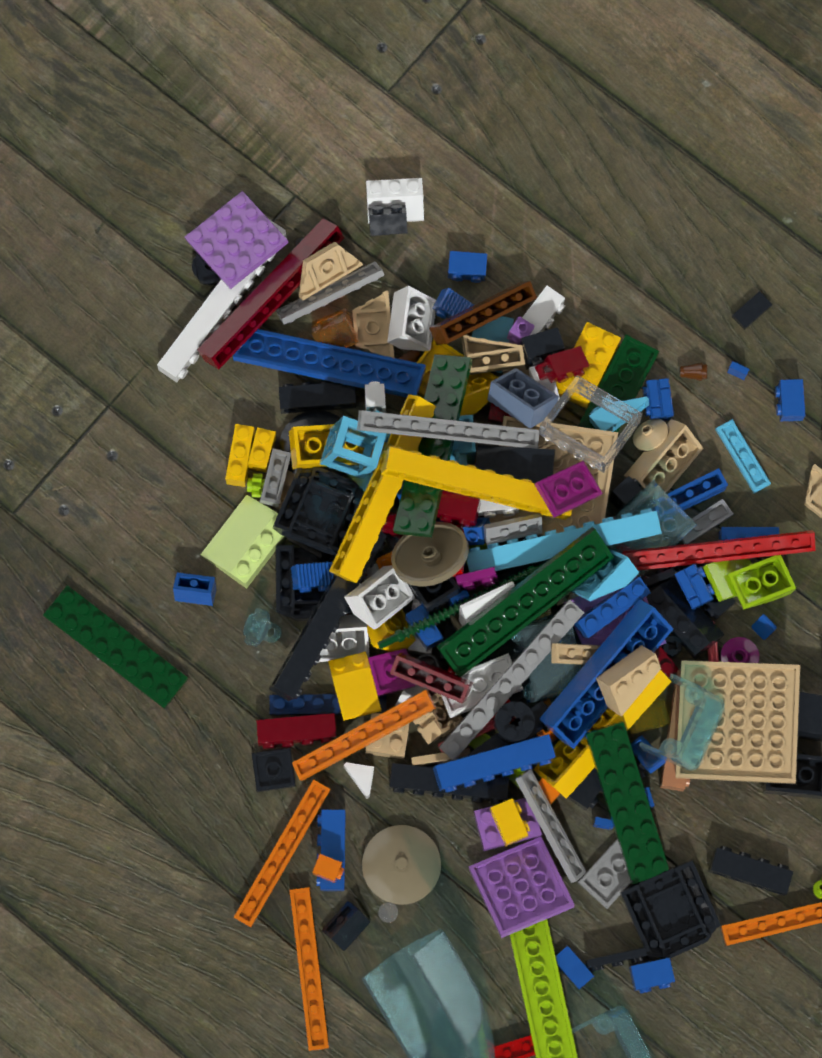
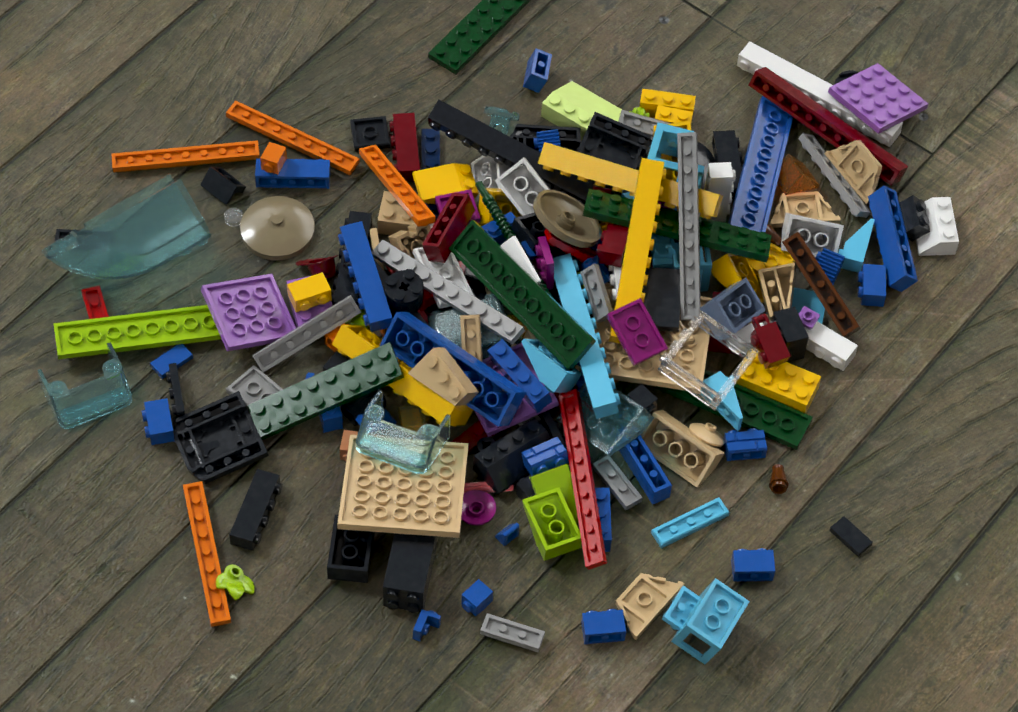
camera: 90 degrees right, 20 degrees down
white slope [344,762,374,799] -> none
blue tile [727,361,749,380] -> none
none -> dark red piece [295,255,338,279]
none -> medium azure slope [838,218,875,272]
none -> blue brick [868,185,918,292]

